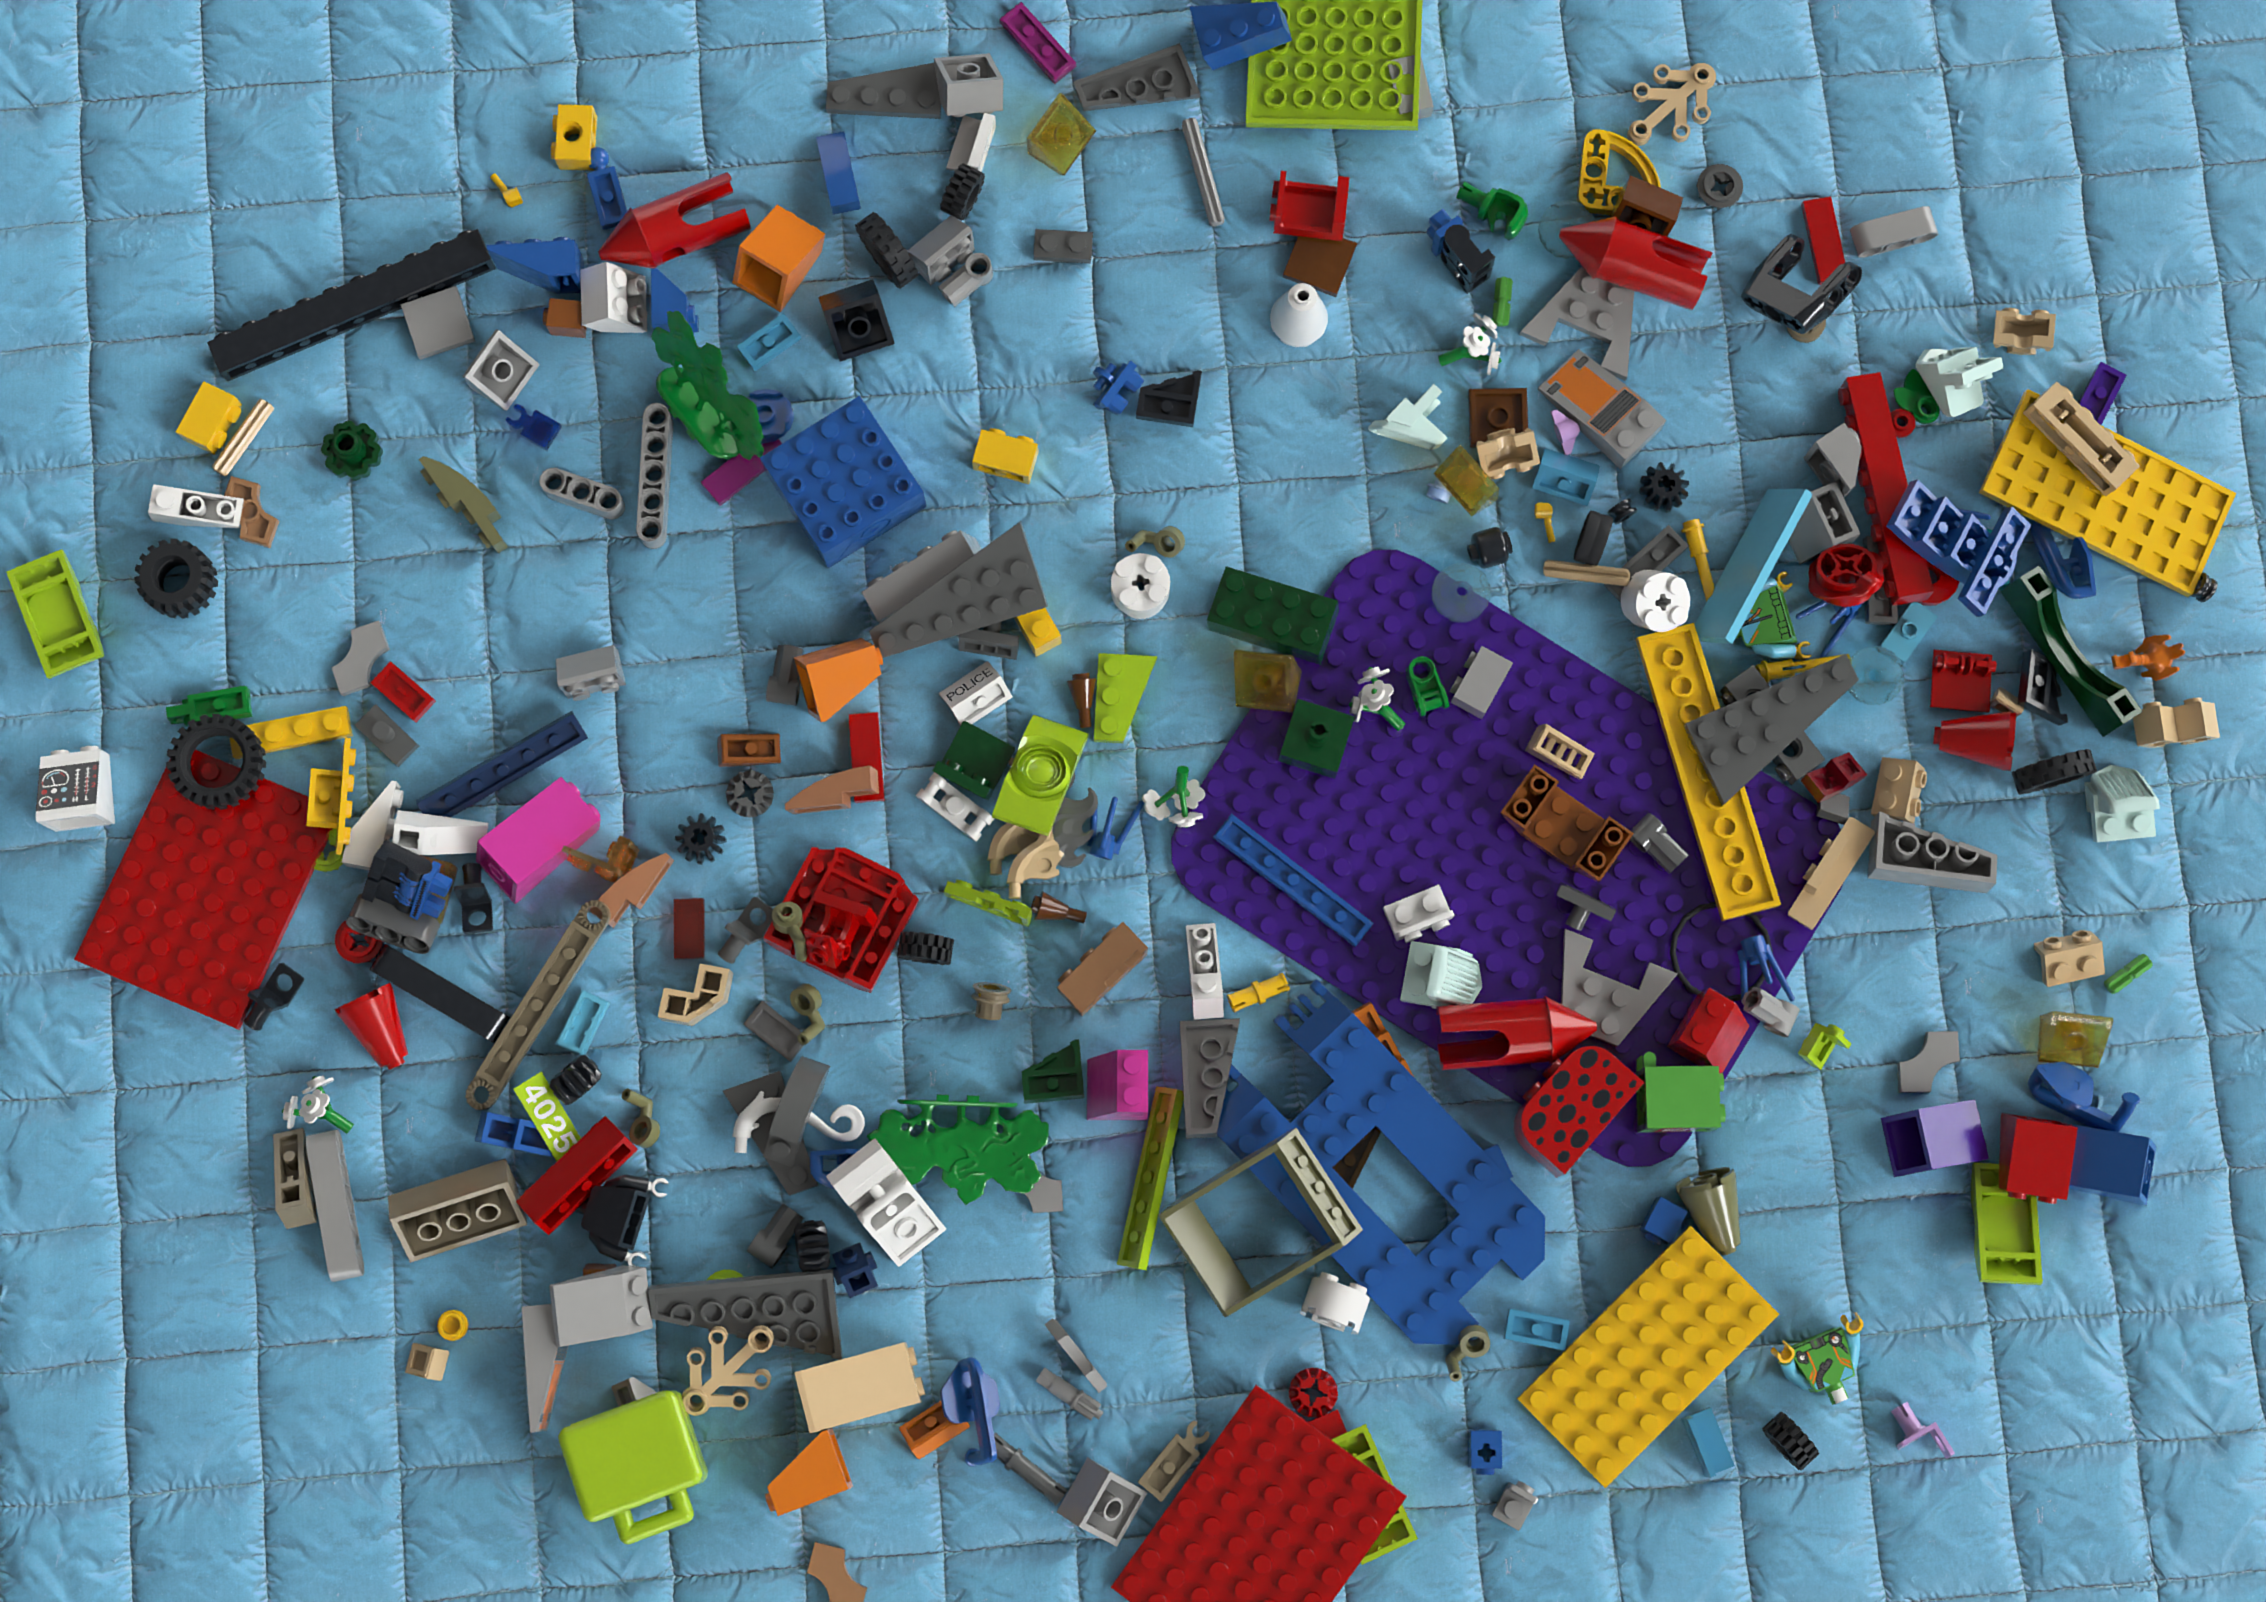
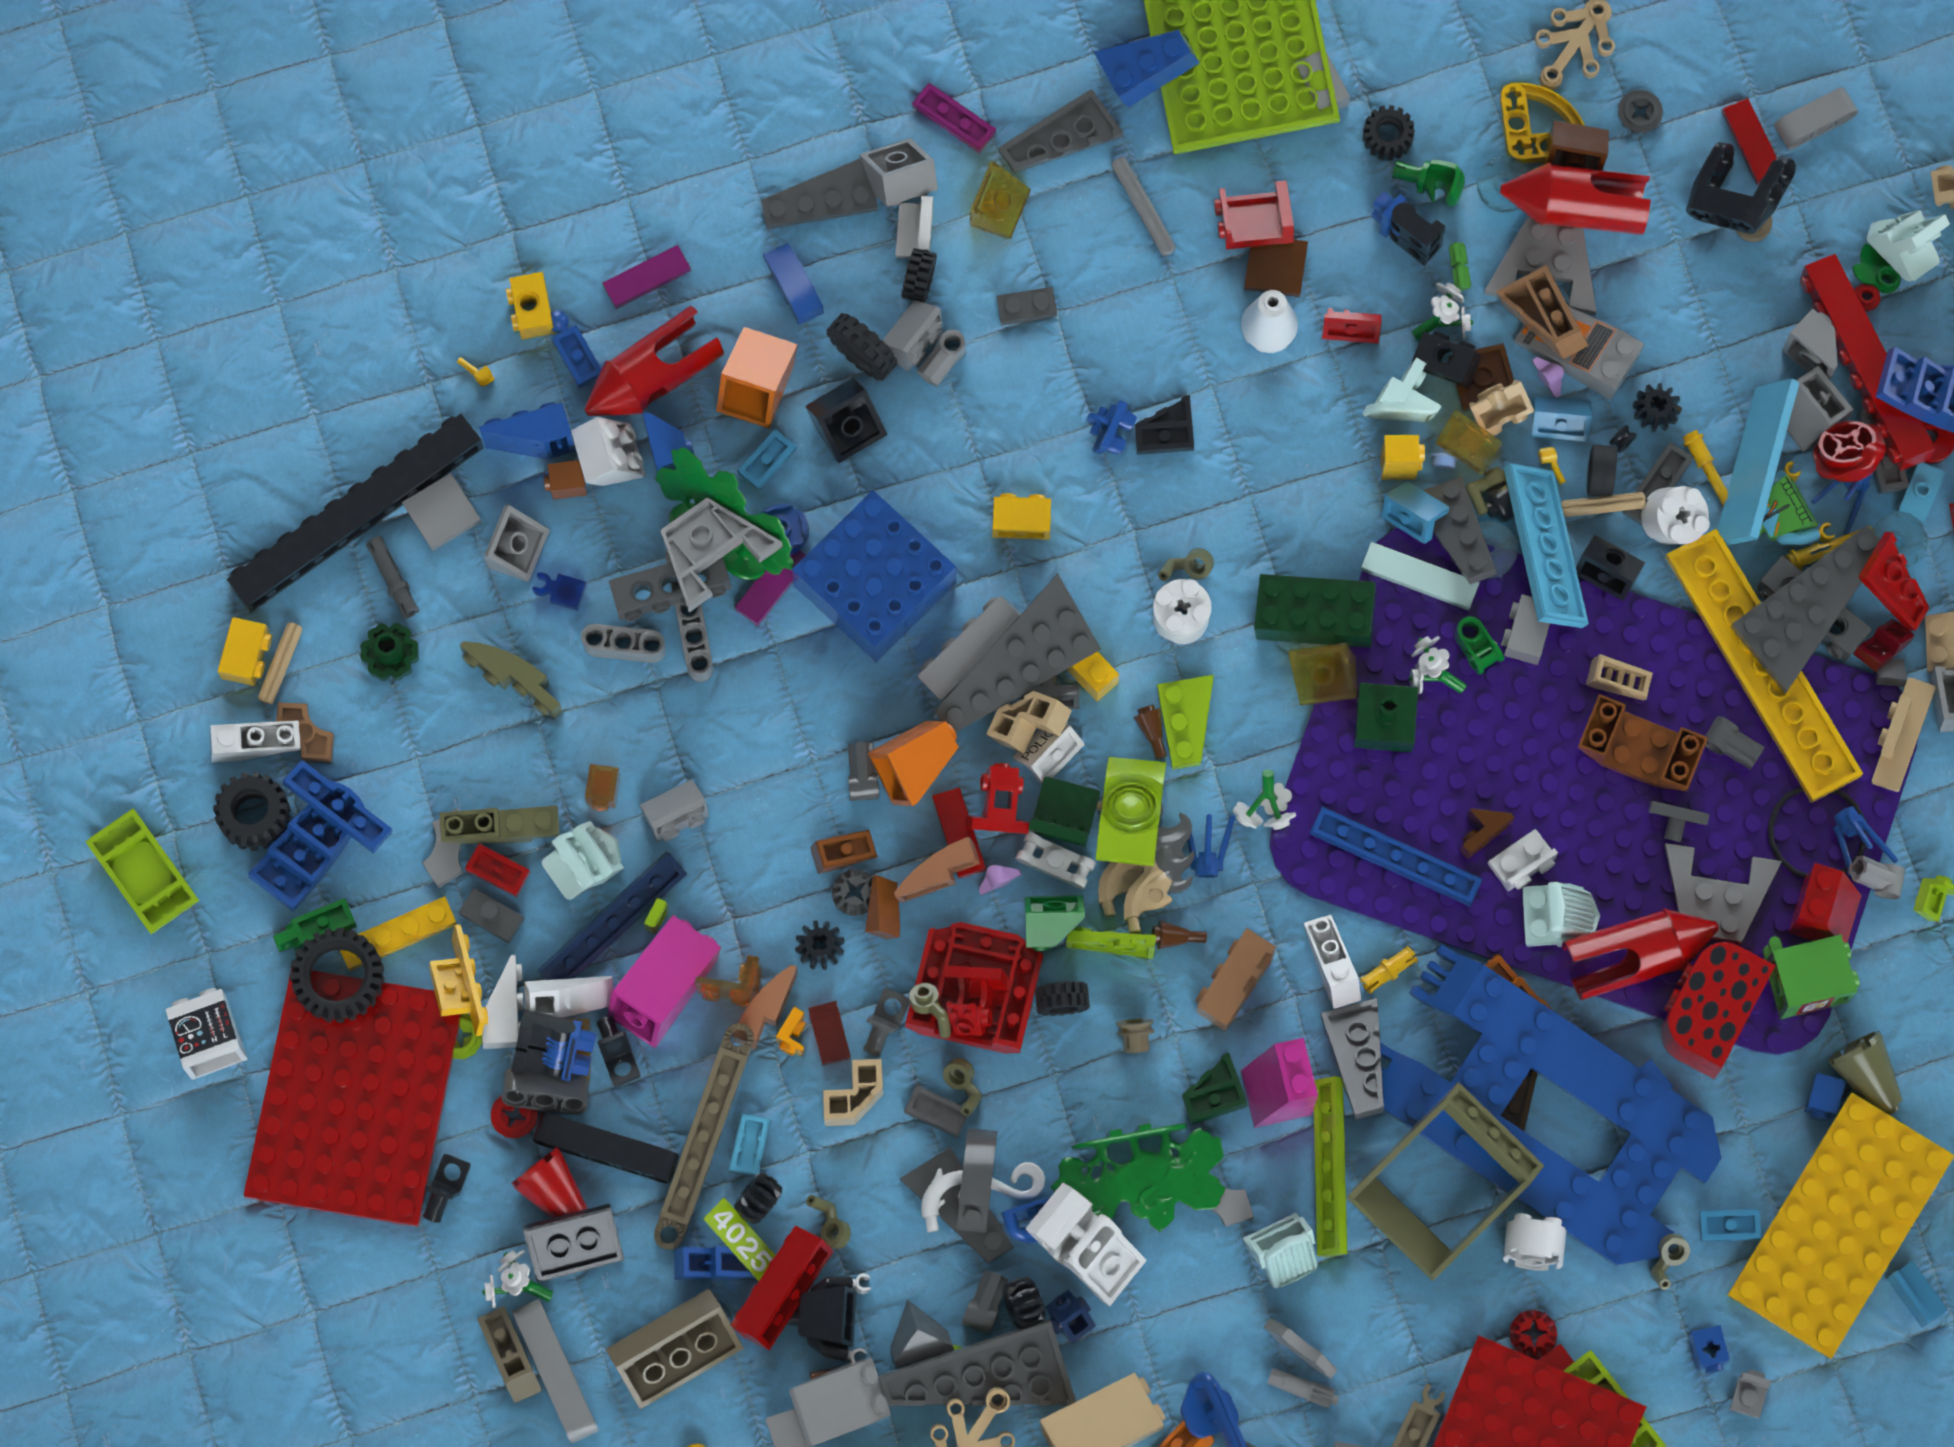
camera: 10 degrees left, 5 degrees down
none -> blue slope [248,760,392,912]
none -> dark grey pin [366,536,420,619]
none -> olive slope [439,805,560,844]
none -> tile [523,1203,624,1282]
none -> light aqua piece [542,821,624,900]
none -> clear orange brick [585,764,621,811]
none -> magenta tile [602,245,691,309]
none -> dark grey brick [609,557,731,621]
none -> lime tile [644,898,669,934]
none -> light grey wing [660,498,783,612]
none -> light orange bracket [776,1007,806,1056]
none -> dark orange slope [865,875,900,939]
none -> dark grey slope [890,1300,954,1367]
none -> red tile [965,763,1029,834]
none -> lavender piece [979,865,1022,895]
none -> tan brick [986,691,1072,754]
none -> green slope [1024,895,1085,951]
none -> light aqua piece [1243,1213,1318,1288]
none -> red plate [1322,308,1382,344]
none -> light aqua tile [1361,542,1480,611]
none -> black tyre [1363,105,1415,161]
none -> yellow brick [1380,435,1425,480]
none -> dark azure panel [1381,481,1449,544]
none -> black brick [1411,331,1482,388]
none -> dark grey wing [1423,476,1497,584]
none -> reddish brown slope [1460,809,1515,860]
none -> olive plate [1466,467,1506,516]
none -> medium nougat wedge [1496,265,1589,359]
none -> medium azure tile [1504,463,1589,628]
none -> black brick [1576,535,1645,601]
none -> red wing [1858,532,1929,631]

